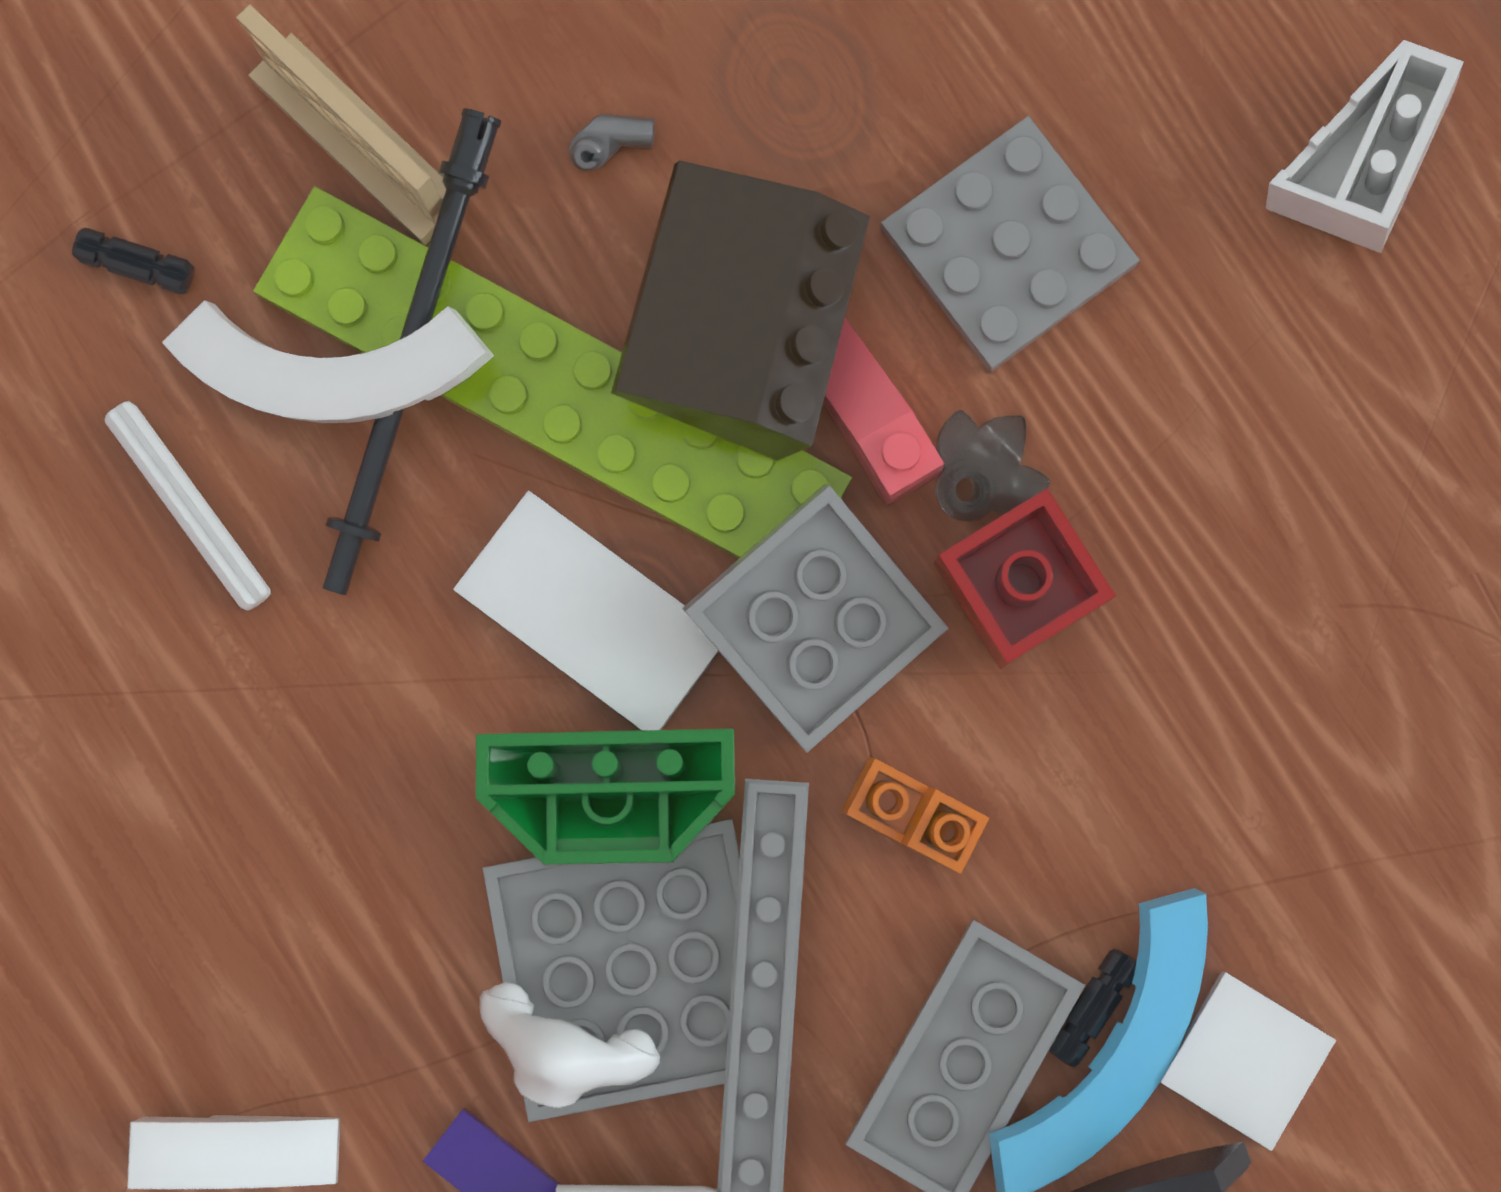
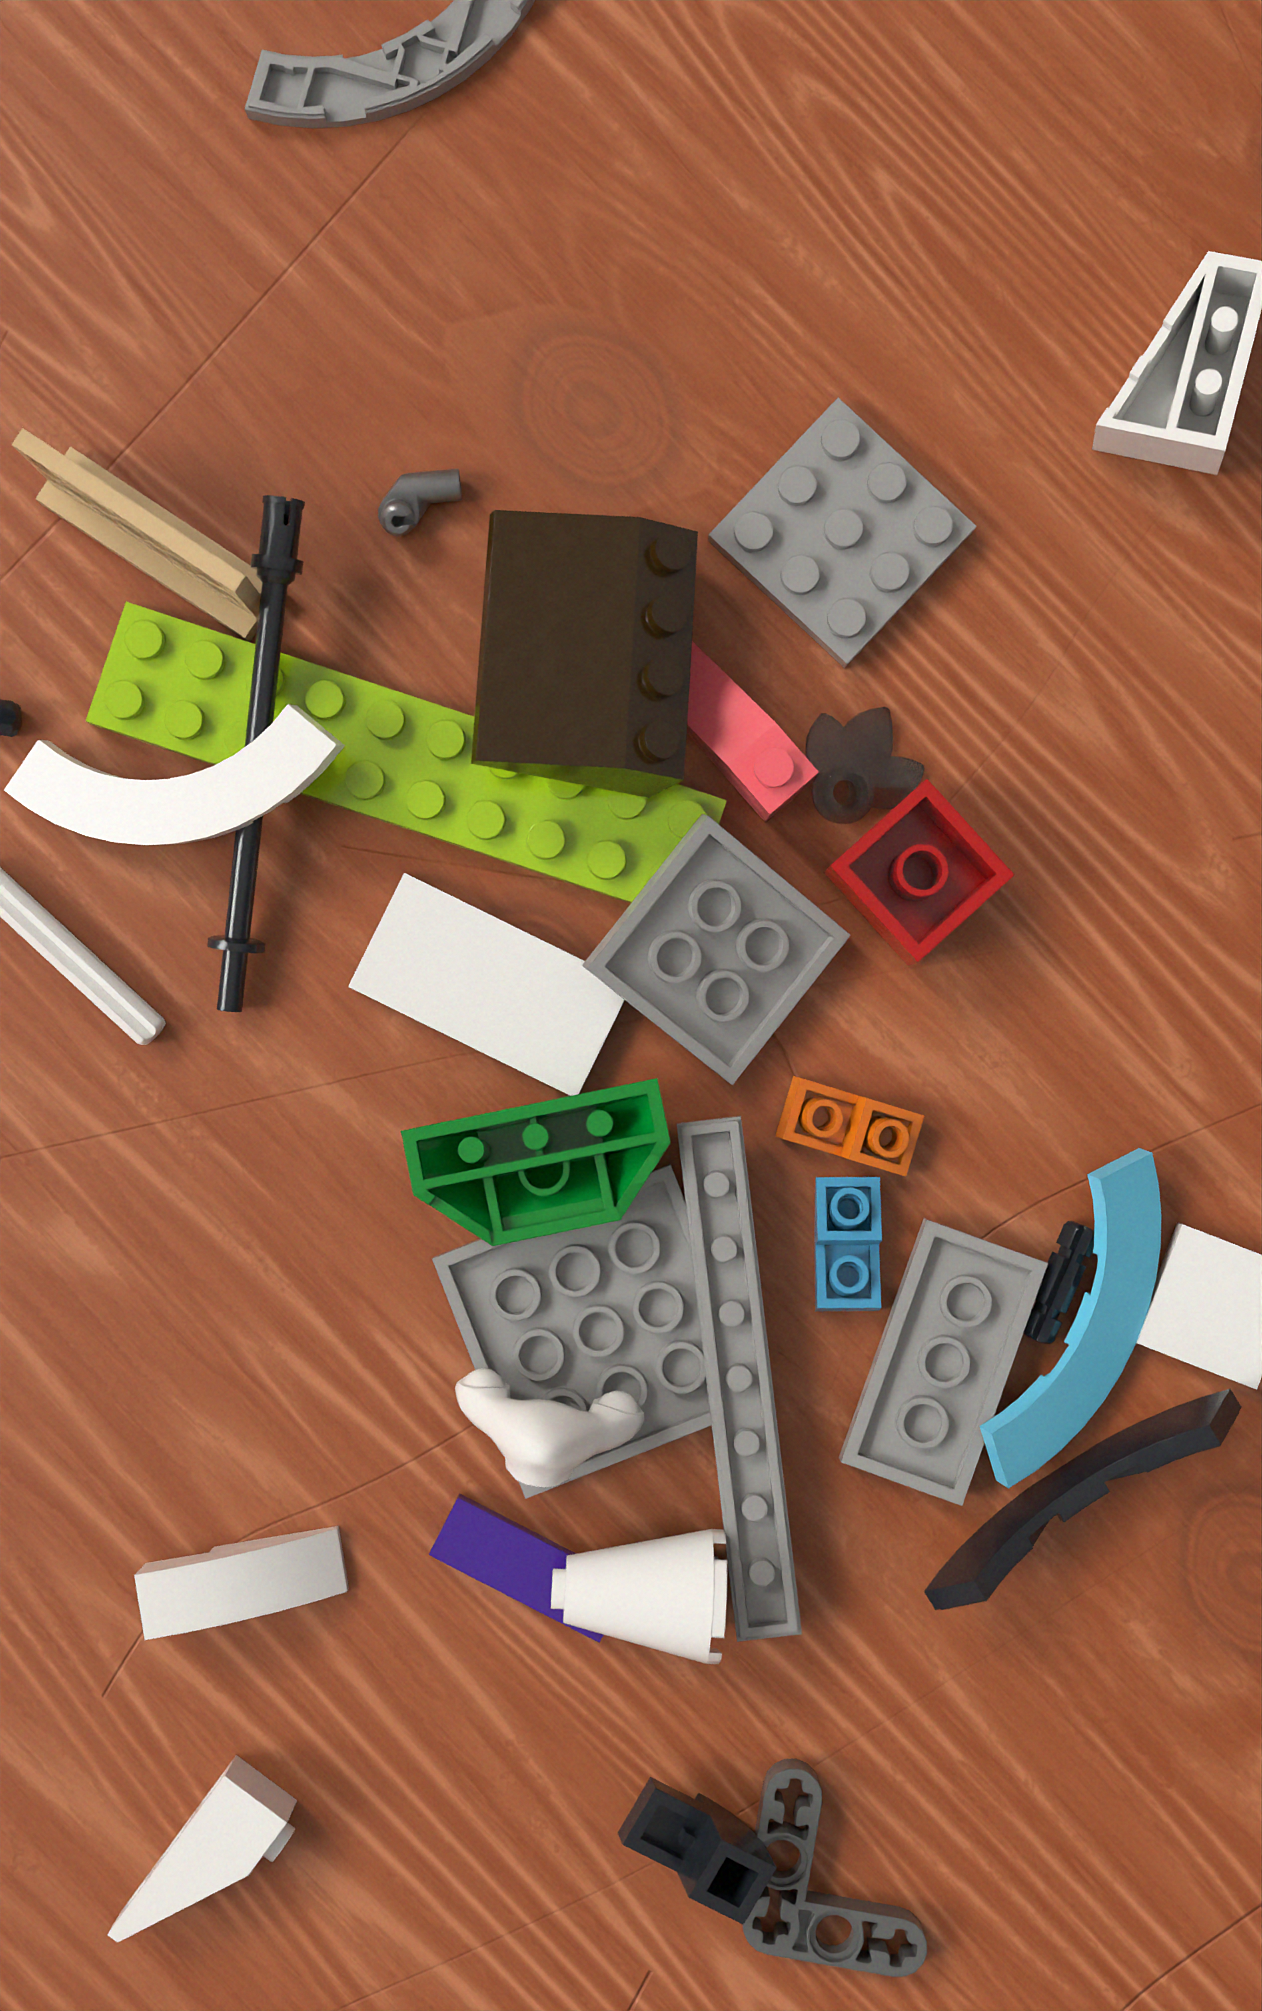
camera: 15 degrees left, 5 degrees up
none -> dark azure slope [814,1177,882,1311]

